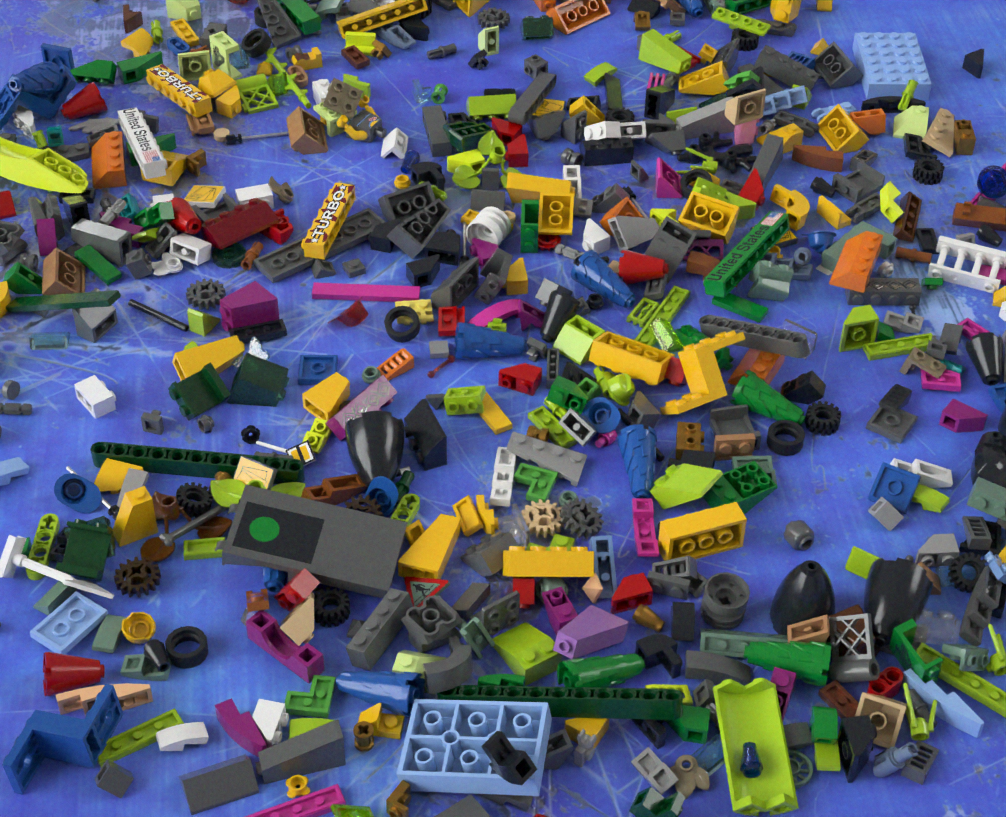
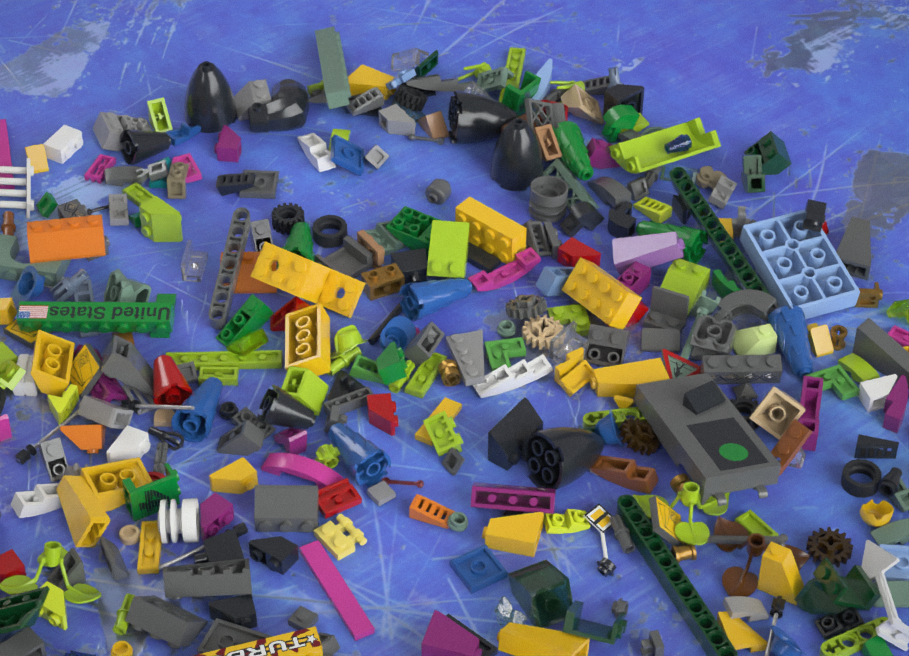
camera: 120 degrees left, 0 degrees up
black tyre [176,482,213,519] -> none
red slope [274,568,320,612] -> none
clear red piece [327,296,368,327] -> none
black tyre [384,306,420,343] -> none
black brick [411,162,445,191] -> none
dark grey panel [474,247,513,305] -> none
dark grey slope [626,391,661,429] -> none
pearl gold cone [632,604,665,633] -> none
green slope [665,705,711,744] -> none
green tile [715,347,734,371] -> none
copper plate [818,680,859,719] -> none
lime slope [845,546,879,580] -> none
none -> flat silver piece [120,400,194,412]
none -> black slope [683,381,725,415]
none -> black slope [854,434,899,459]

